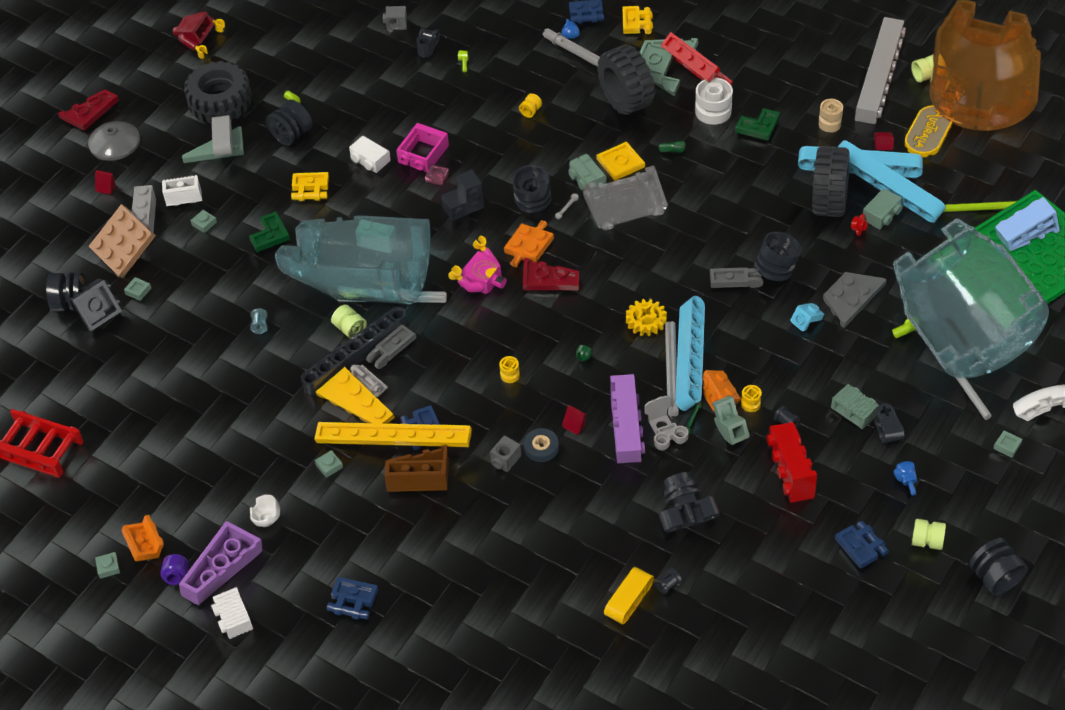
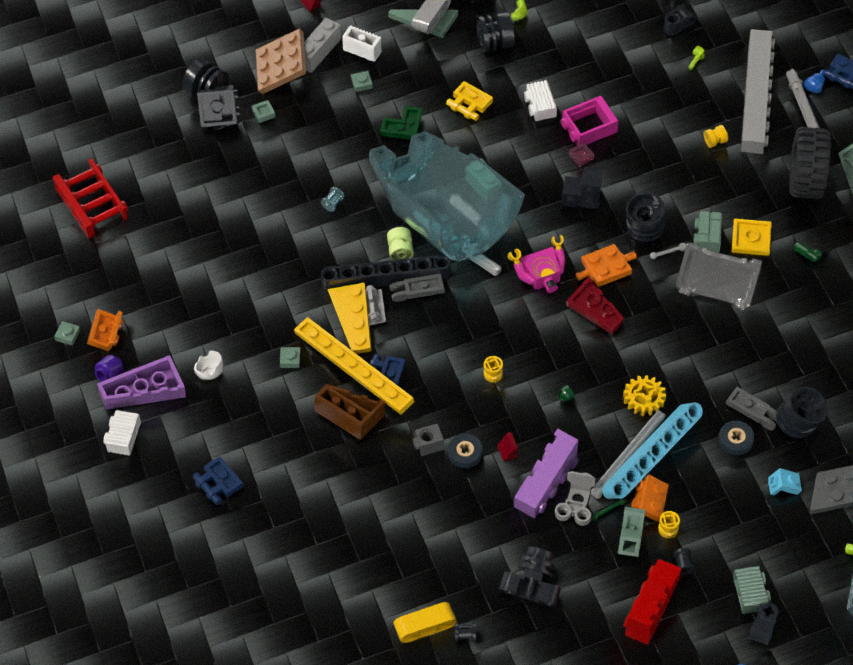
camera: 35 degrees right, 5 degrees up
none -> black bush [718,421,754,455]
none -> light grey brick [741,29,775,154]

